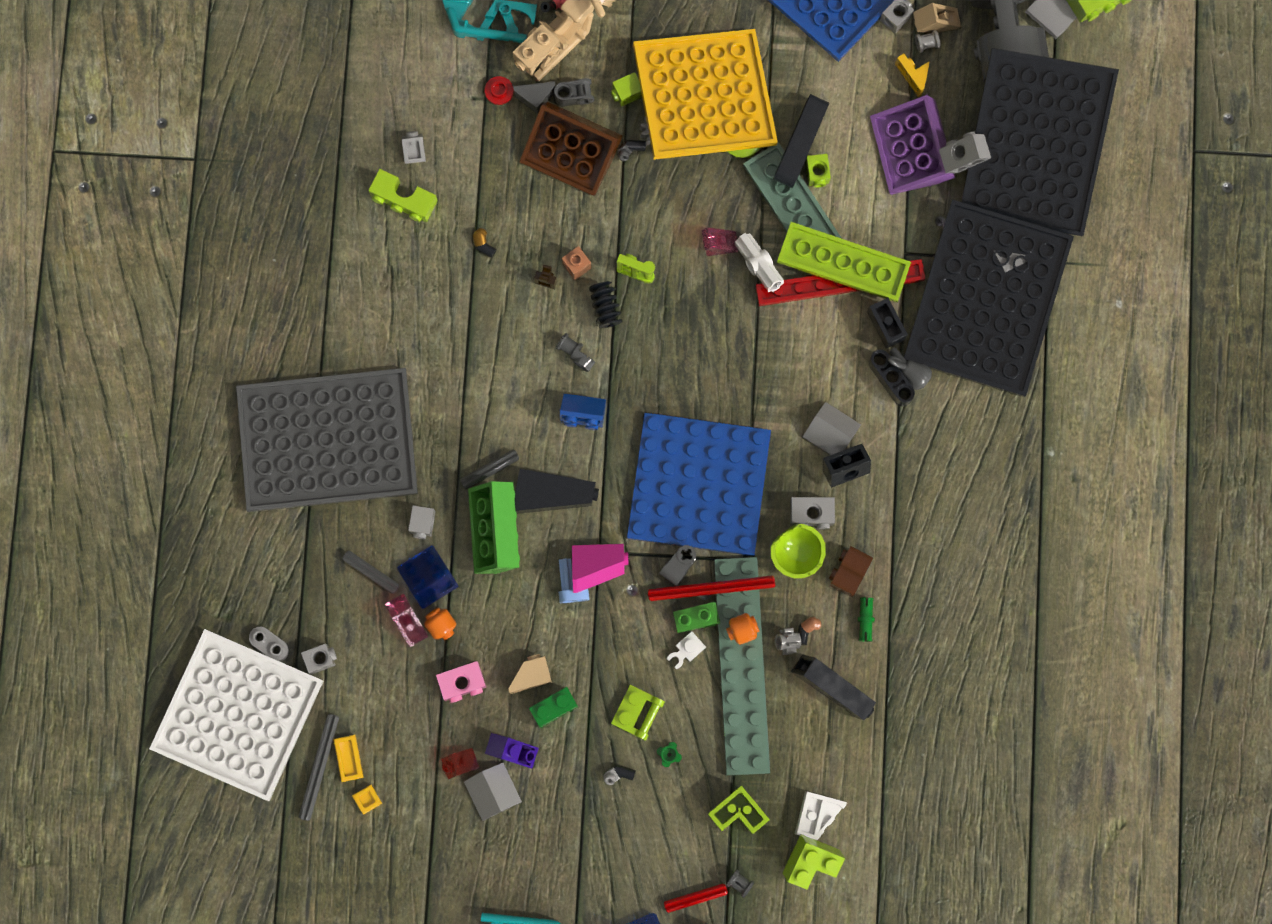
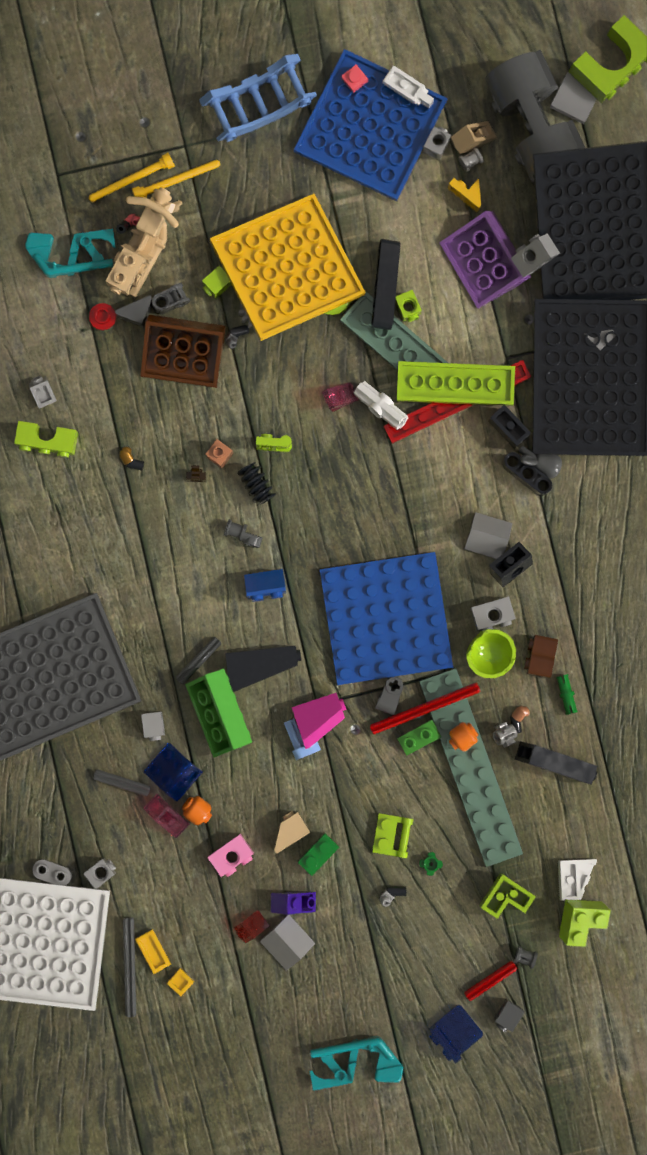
camera: 20 degrees left, 5 degrees up
white plate [667,631,706,669] -> none

